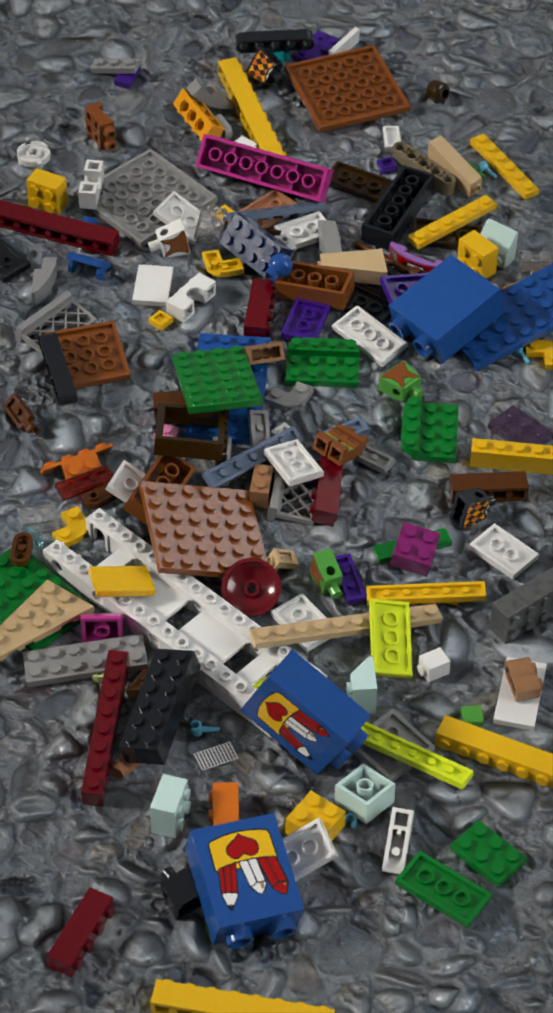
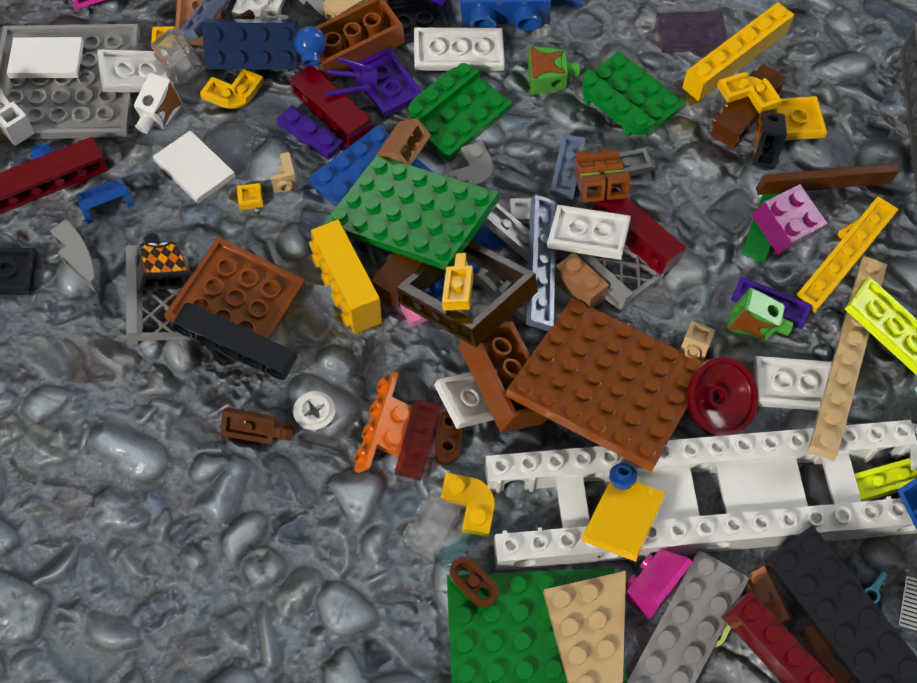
camera: 50 degrees left, 15 degrees up
white arch [166,273,216,323] -> none
white plate [469,523,539,580] -> none
none -> white tile [7,37,84,78]
none -> black torso [135,233,191,291]
none -> tan bracket [271,152,298,193]
none -> dark purple plate [276,105,344,161]
none -> white gear [293,391,336,432]
none -> yellow brick [309,219,382,334]
none -> dark purple plant [324,58,377,97]
none -> yellow hinge [442,253,474,311]
none -> blue plate [609,463,637,490]
none -> yellow plate [717,72,782,114]
none -> reddish brown tile [756,164,900,195]
none -> yellow plate [772,96,827,140]

